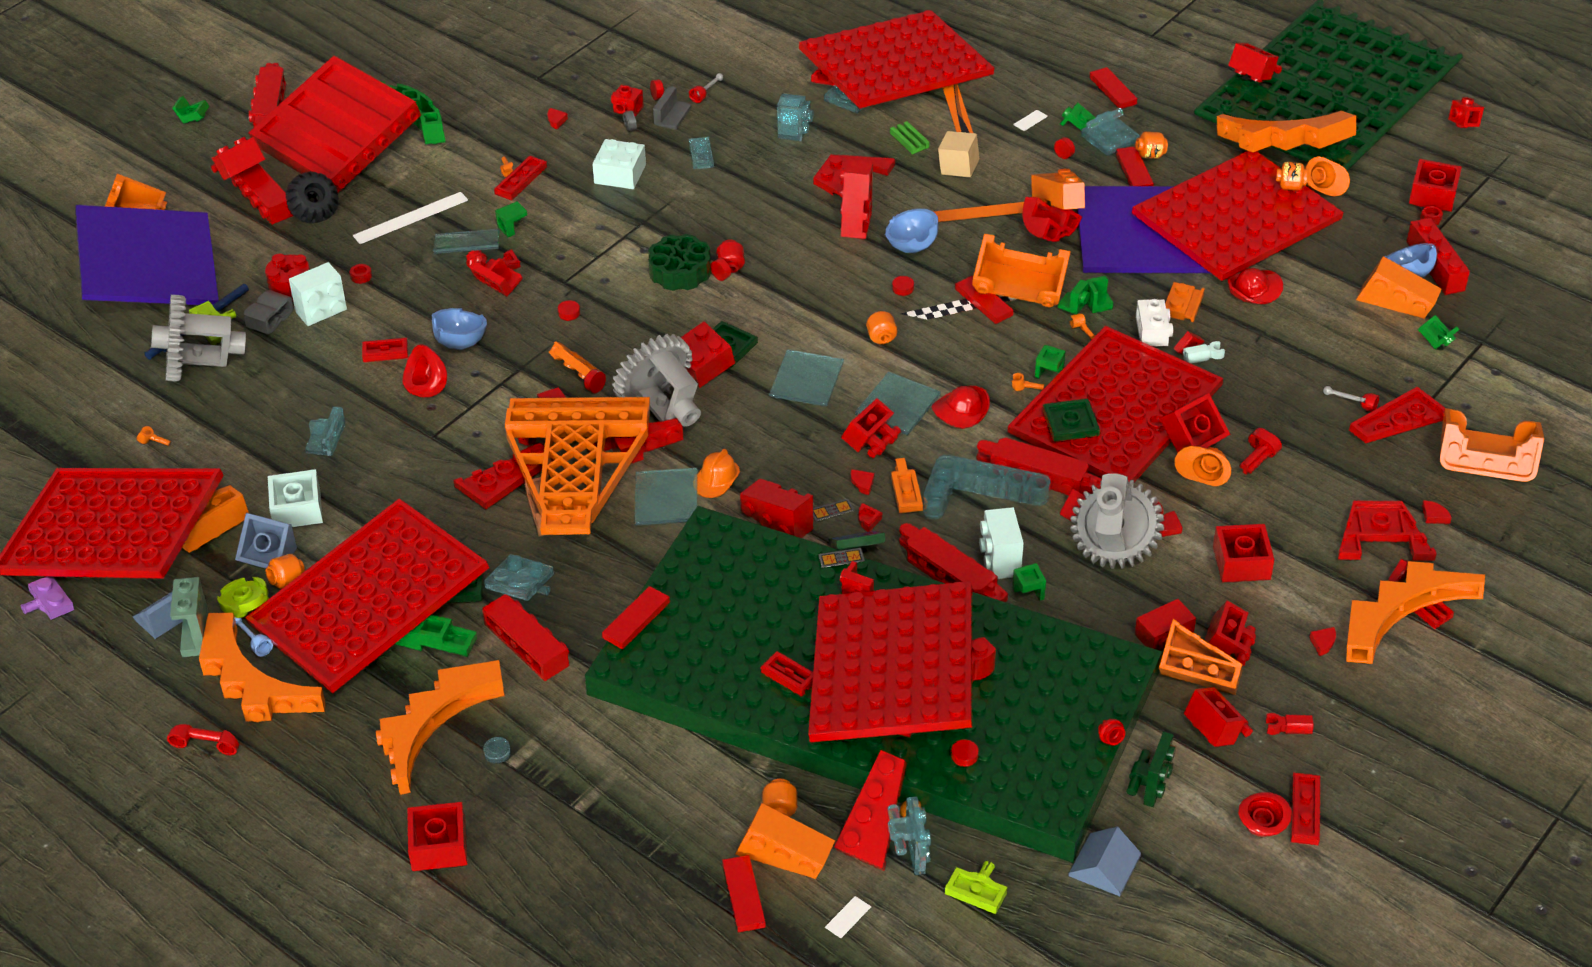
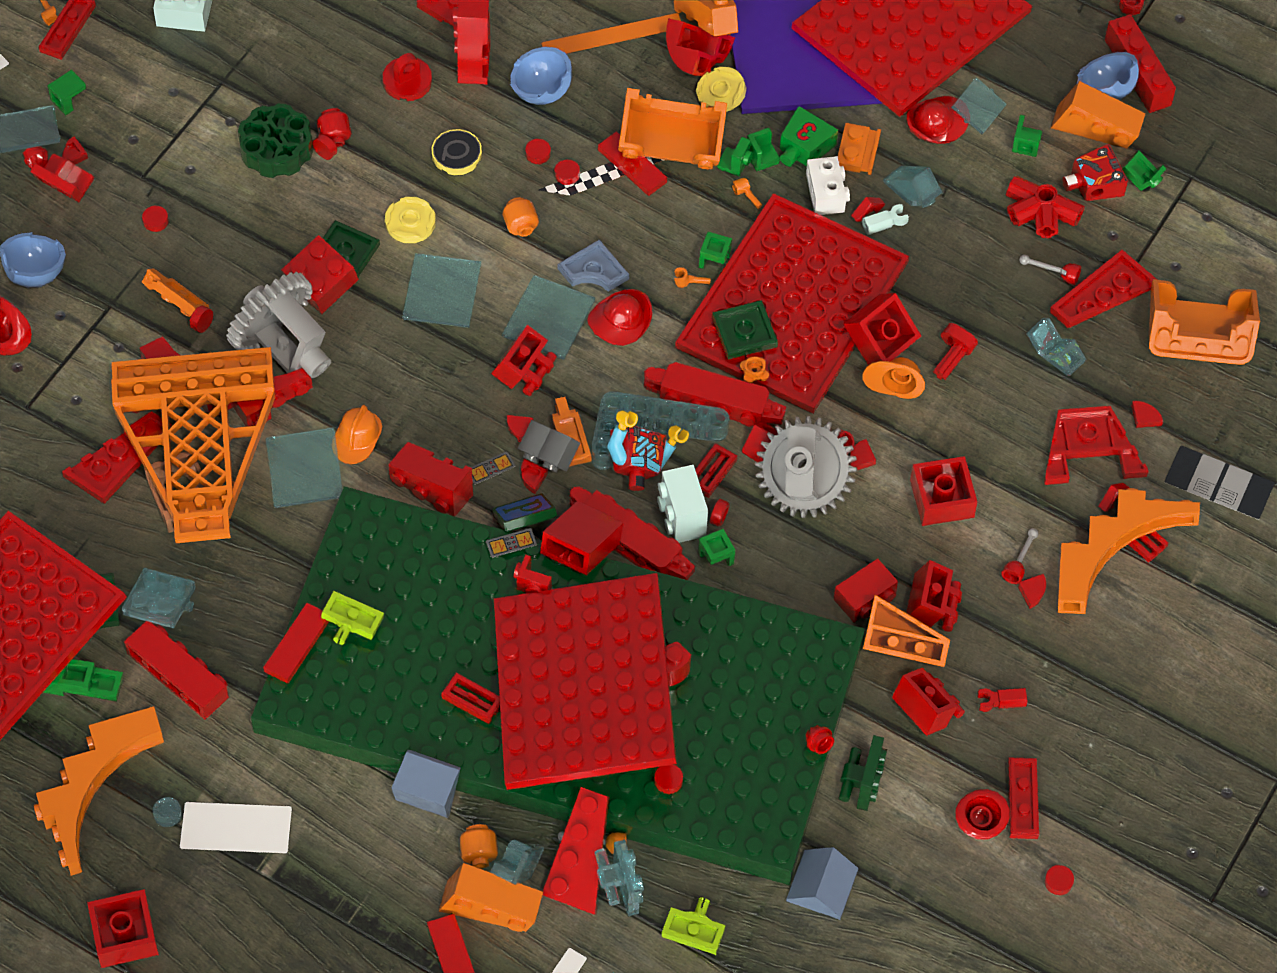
camera: 10 degrees left, 15 degrees up
none -> white sticker [180,802,292,853]
none -> lime plate [321,591,384,645]
none -> red tile [383,53,432,101]
none -> light yellow tile [385,197,436,243]
none -> sand blue slope [392,749,461,818]
none -> tile [432,129,482,175]
none -> clear light blue panel [490,840,544,885]
none -> dark grey brick [518,420,580,473]
none -> red brick [540,501,624,575]
none -> red tile [555,160,580,185]
none -> sand blue tile [558,240,629,292]
none -> torso [607,410,689,491]
none -> red tile [695,443,738,498]
none -> light yellow tile [696,67,746,112]
none -> red tile [710,499,730,527]
none -> orange plate [740,357,769,383]
none -> green torso [780,106,838,167]
none -> clear light blue slope [883,166,943,208]
none -> clear light blue piece [951,77,1007,134]
none -> red hinge [1001,528,1038,584]
none -> red piece [1006,176,1085,238]
none -> green panel [1012,115,1042,157]
none -> clear light blue slope [1026,318,1086,376]
none -> red tile [1045,865,1074,895]
none -> red torso [1063,144,1128,201]
none -> sticker [1165,446,1275,519]

